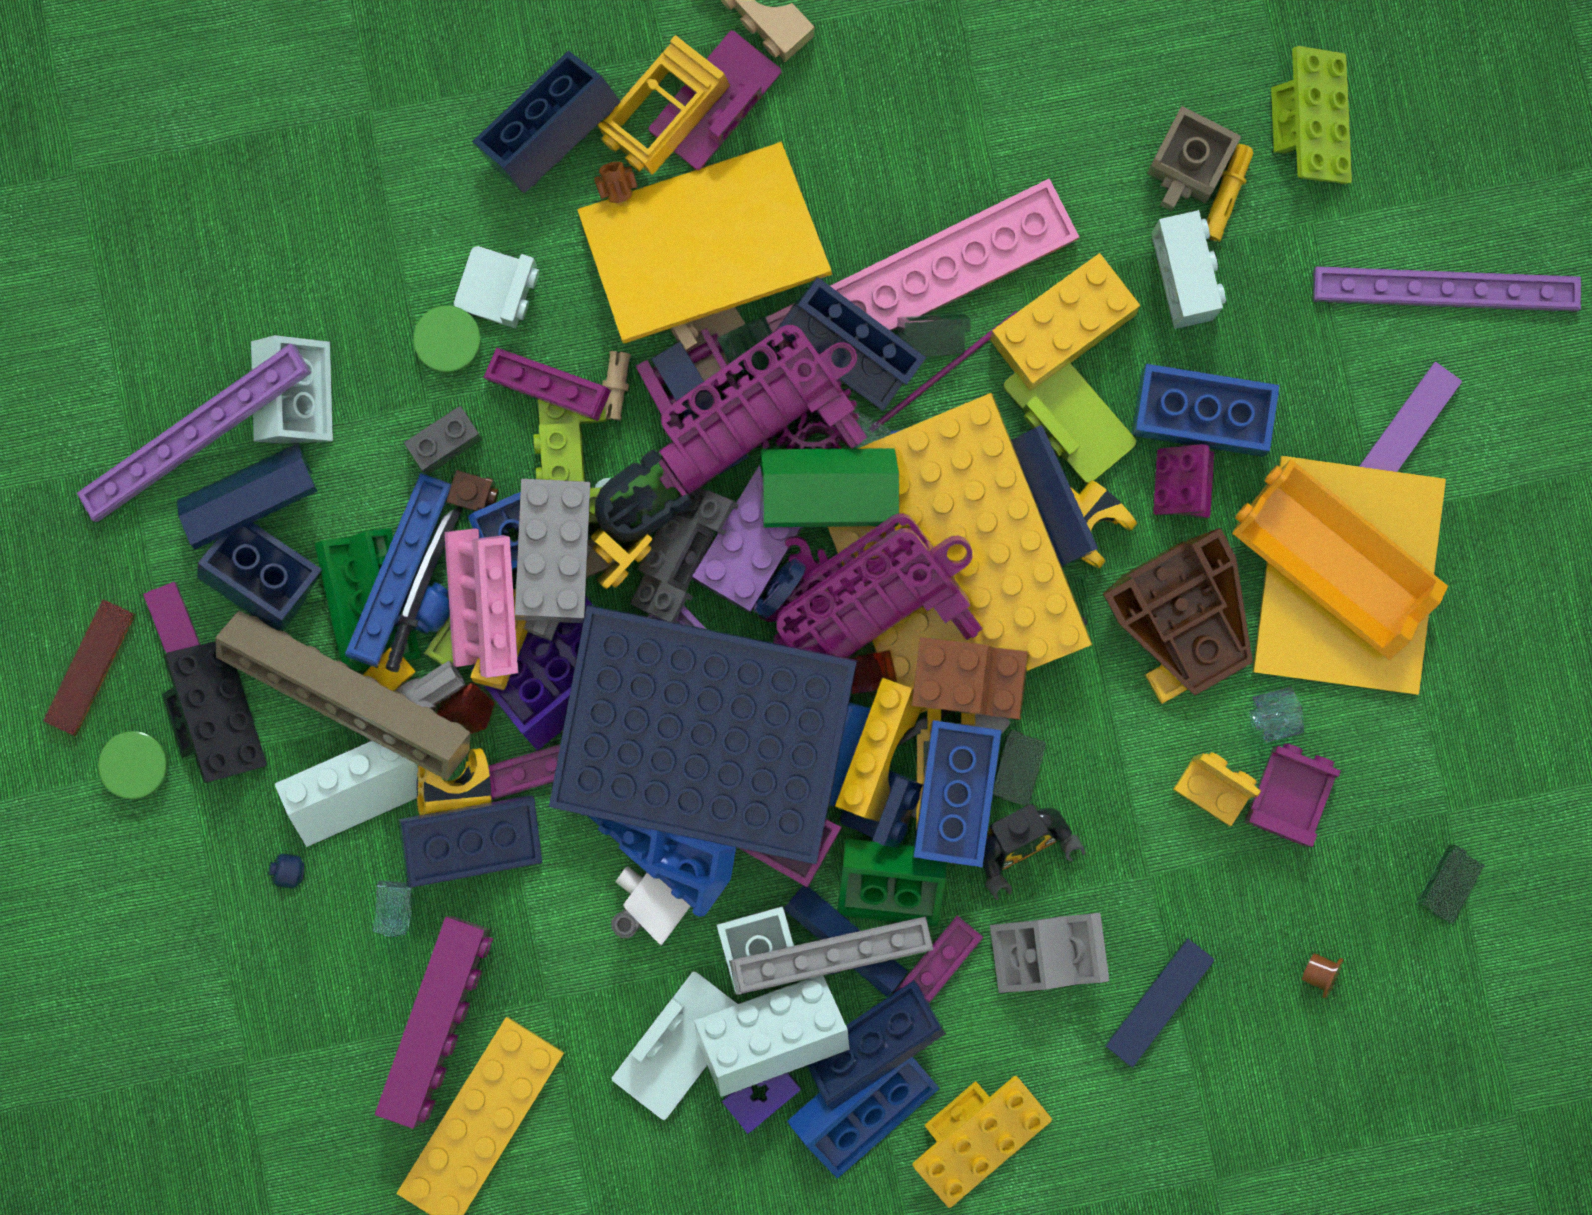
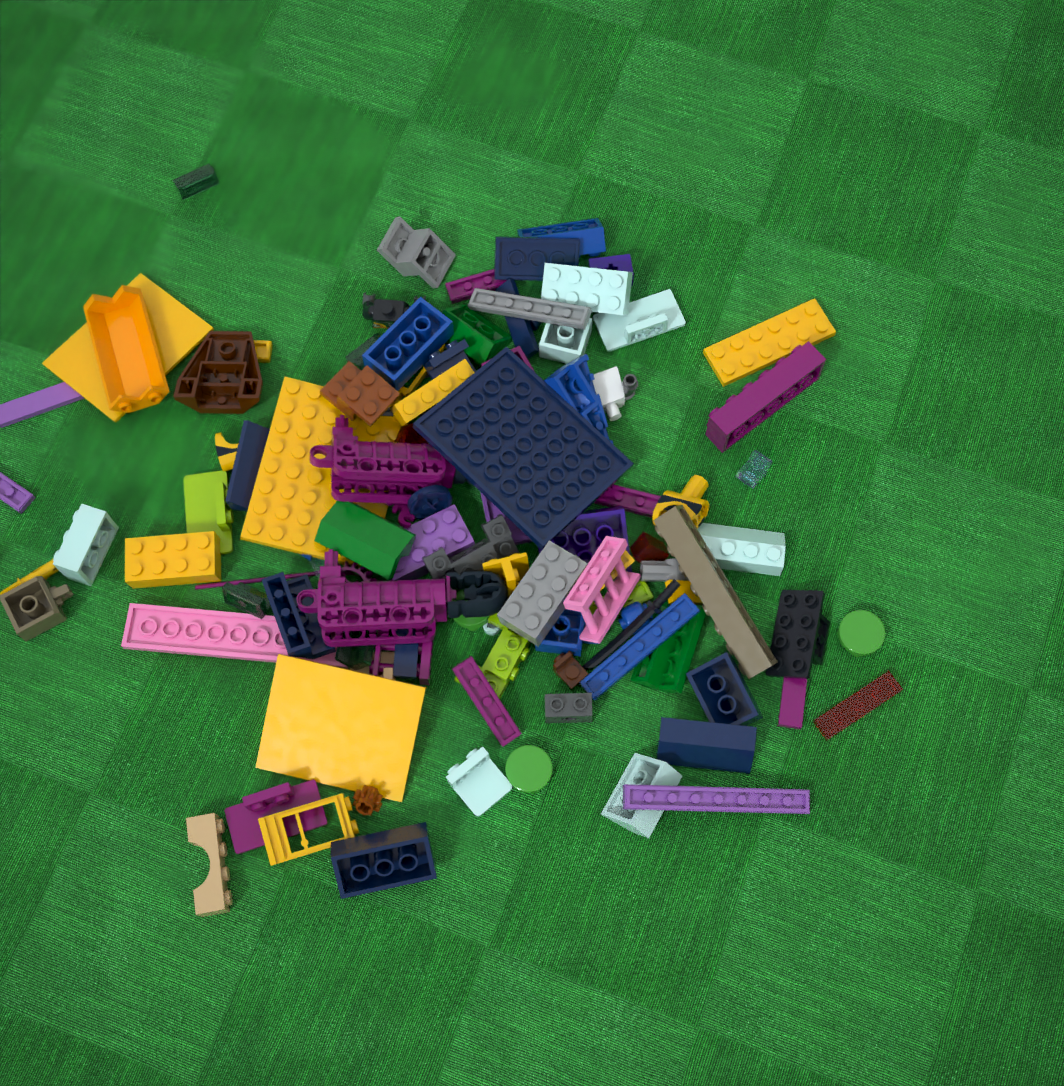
camera: 140 degrees left, 15 degrees down
dark blue piece [268,853,304,889] -> none
dark blue tile [398,795,542,888] -> none
tan pin [602,351,631,421] -> none
yellow bracket [912,1076,1052,1208] -> none
dark blue tile [1104,938,1215,1068] -> none
blue brick [1132,364,1280,457] -> none
magenta bracket [1153,444,1214,518] -> none
yellow bracket [1173,752,1261,827] -> none
magenta panel [1244,743,1341,847] -> none
clear light blue brick [1249,686,1304,743] -> none
dark orange piece [1302,953,1344,999] -> none

